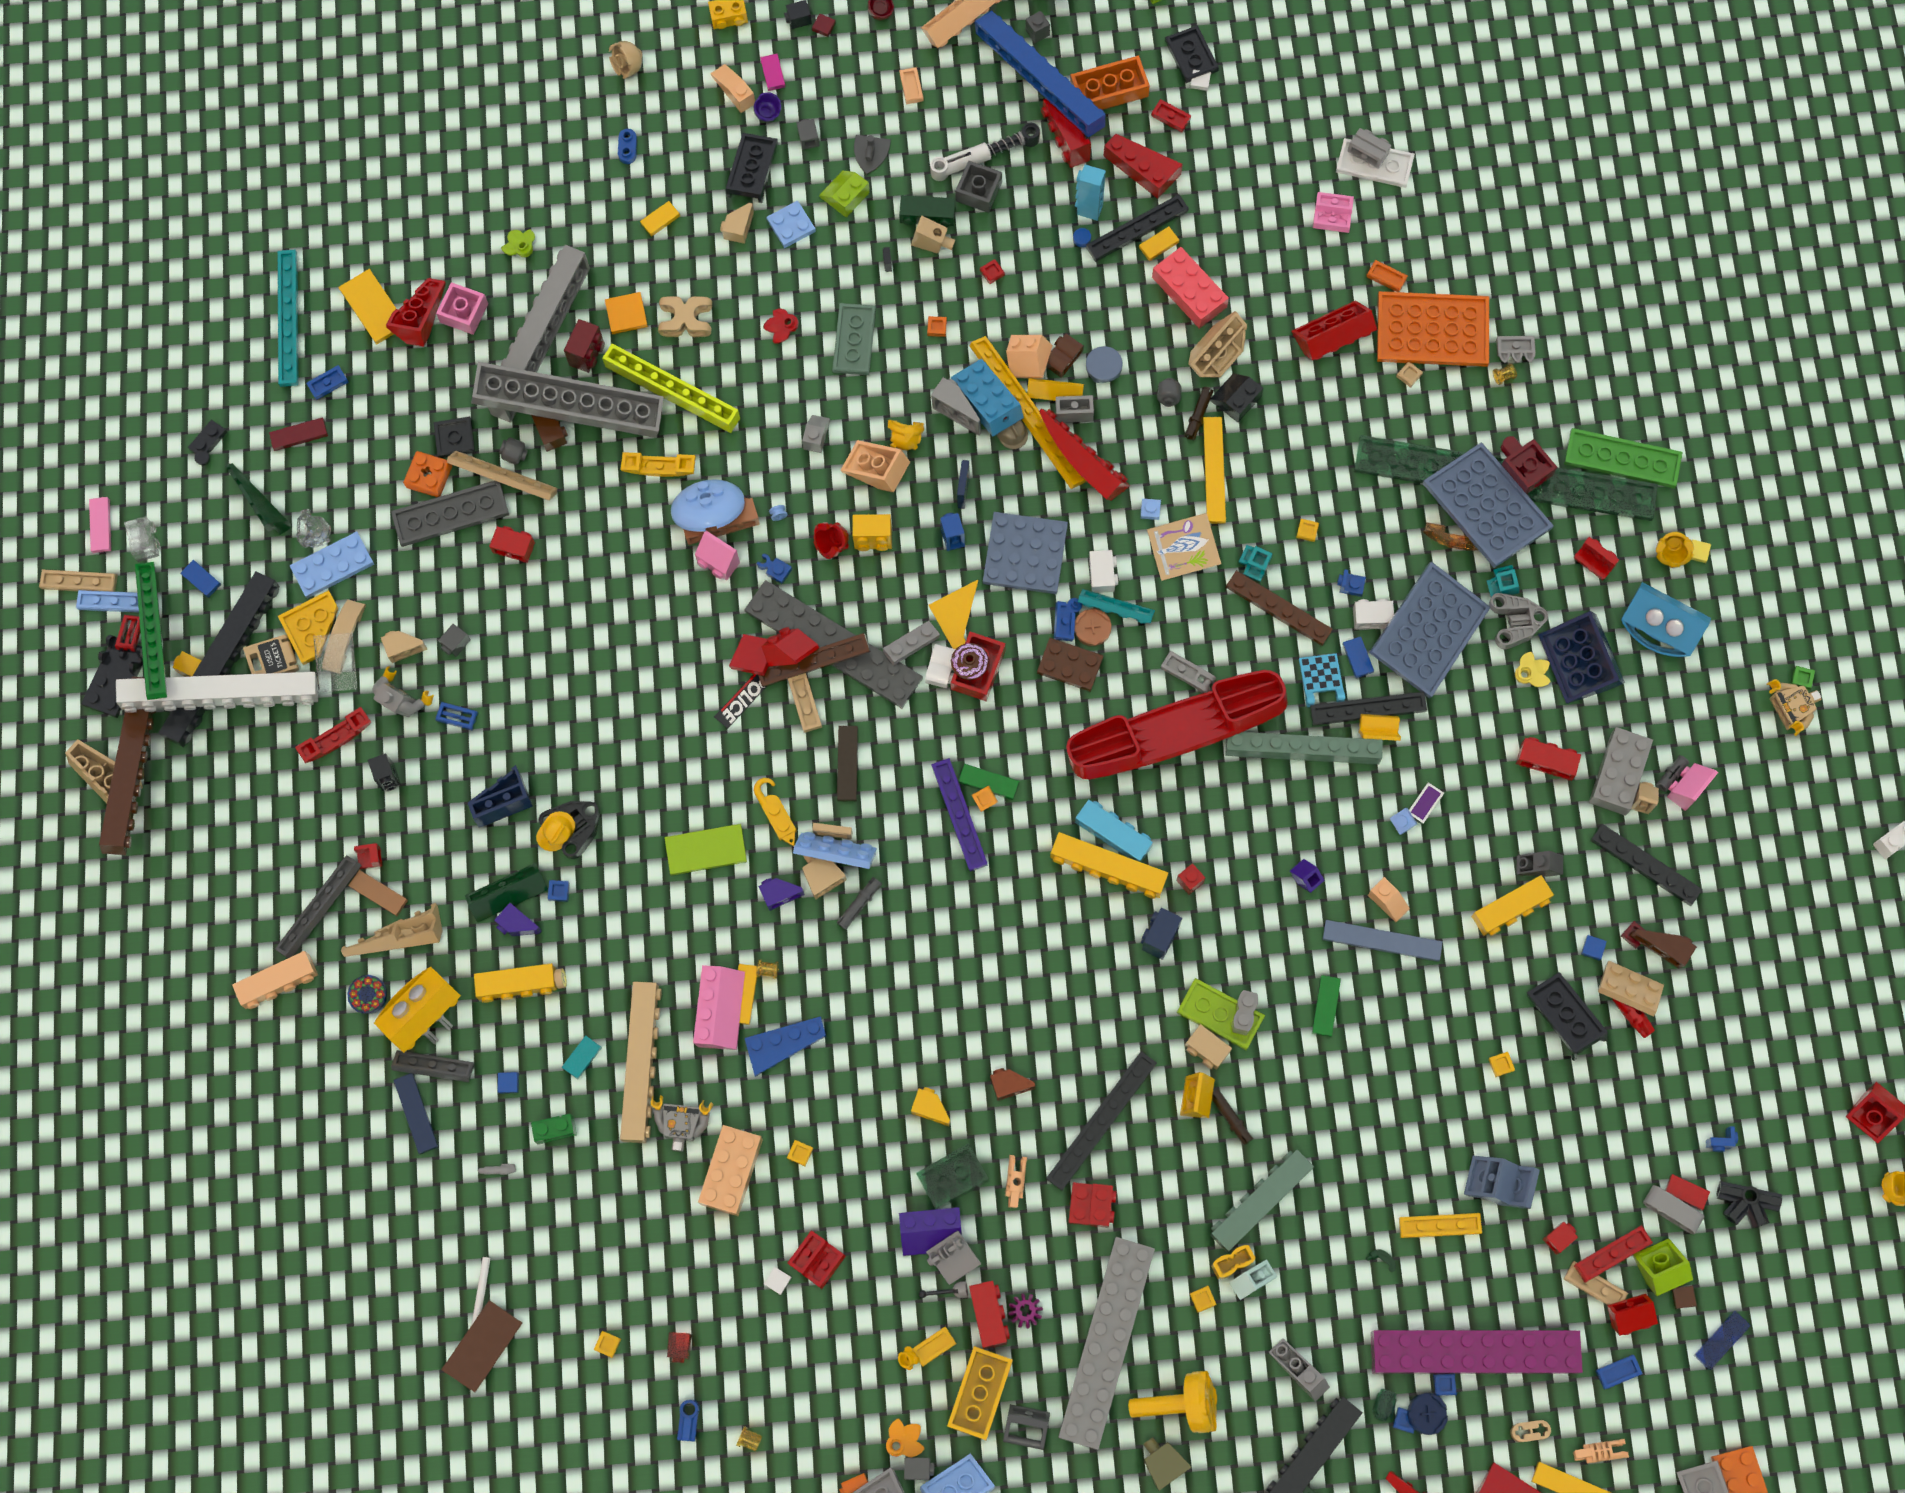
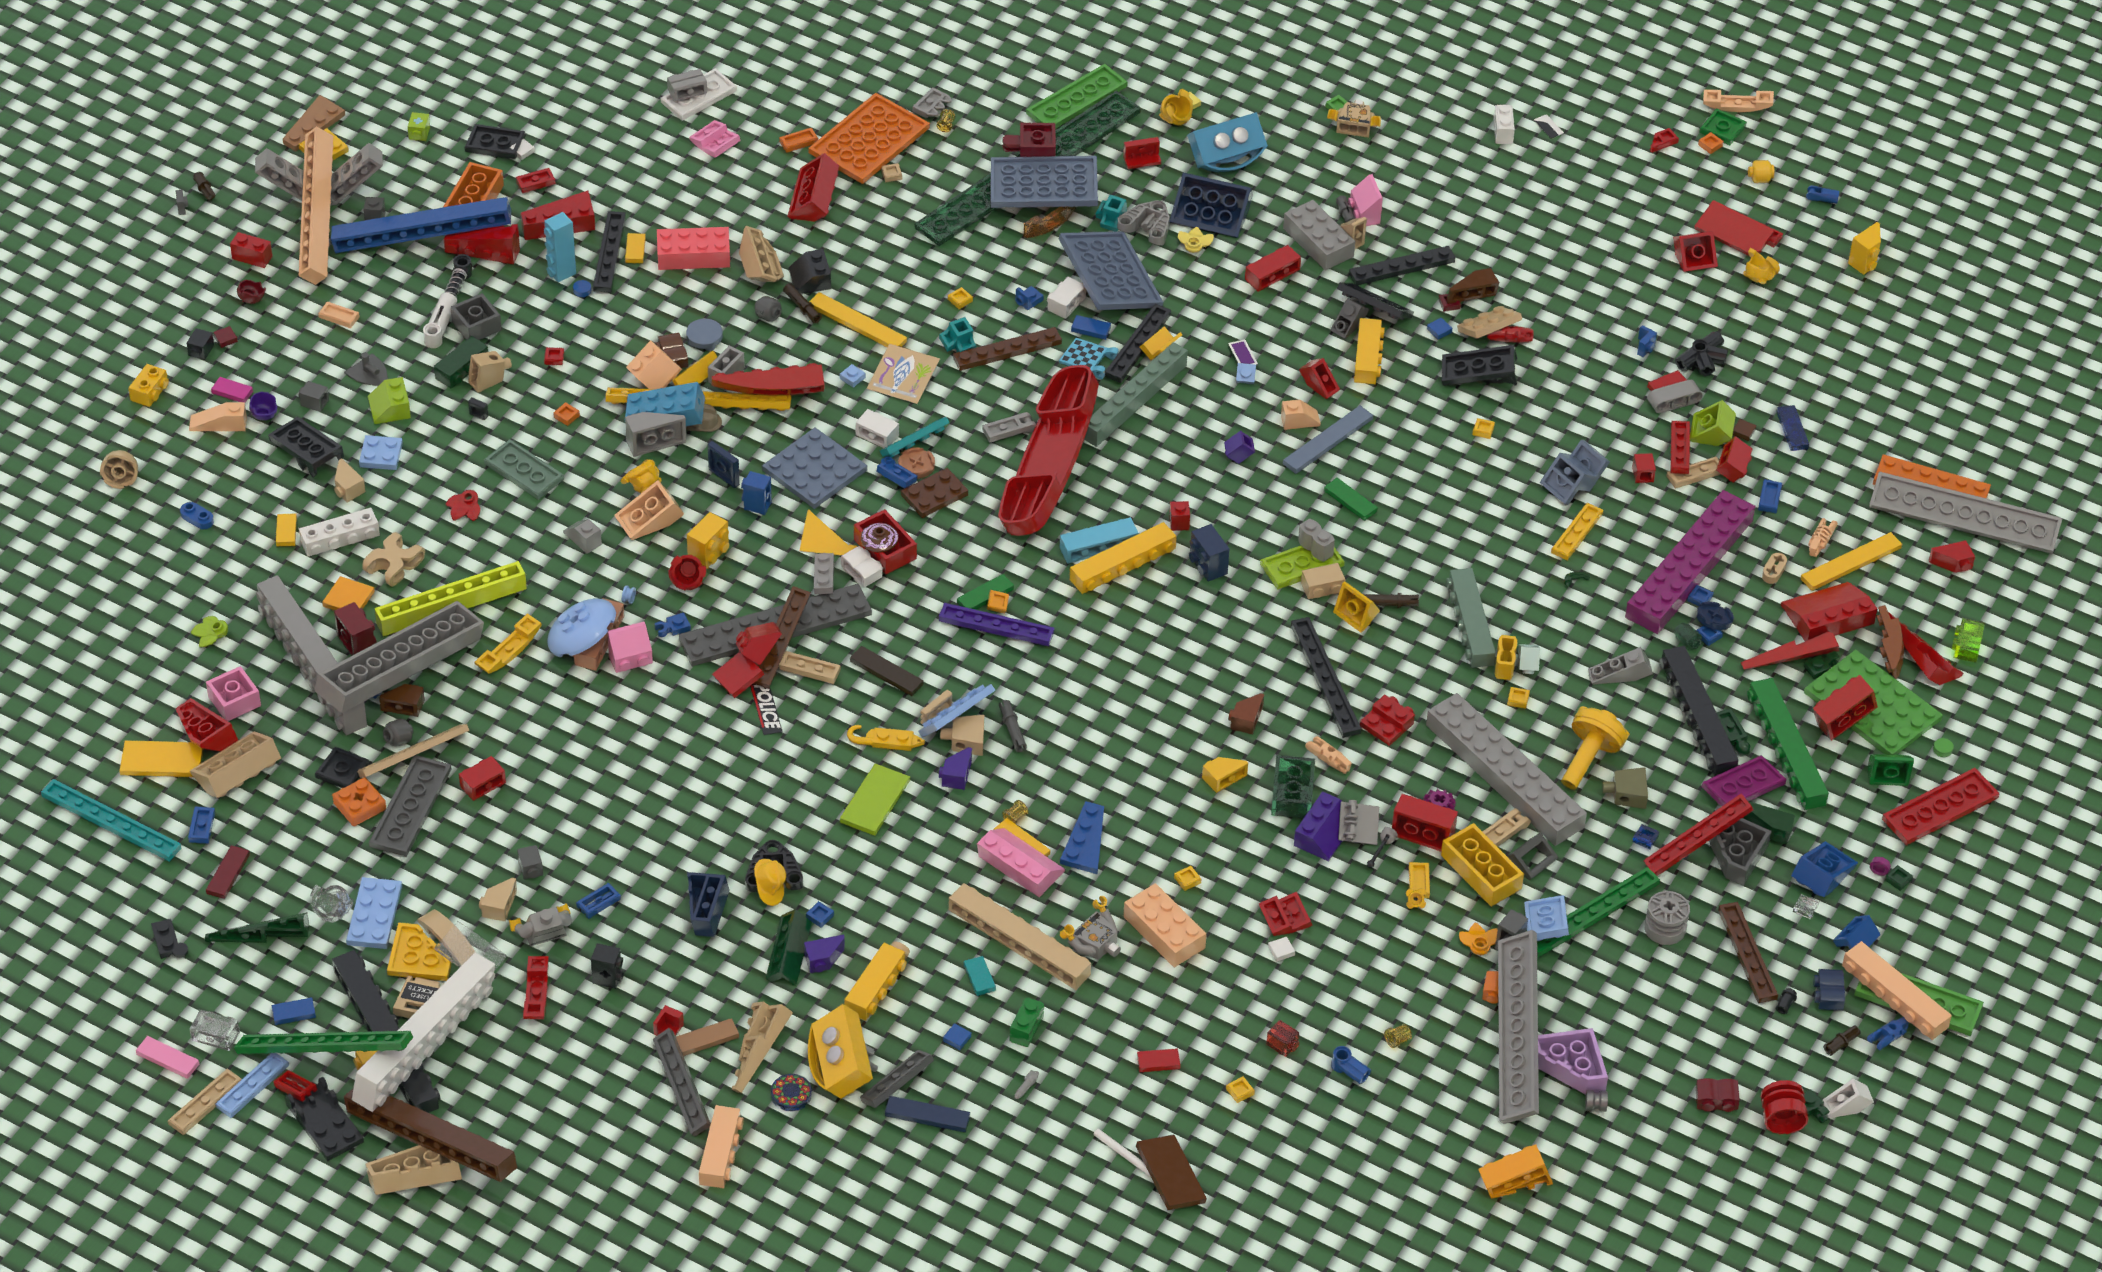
camera: 60 degrees left, 25 degrees down
none -> tan slope [190,731,281,798]
none -> white brick [299,508,380,557]
none -> red tile [1137,1048,1180,1072]
none -> red slope [1299,358,1340,399]
none -> black plate [1337,282,1414,320]
none -> tan plate [1483,808,1531,847]

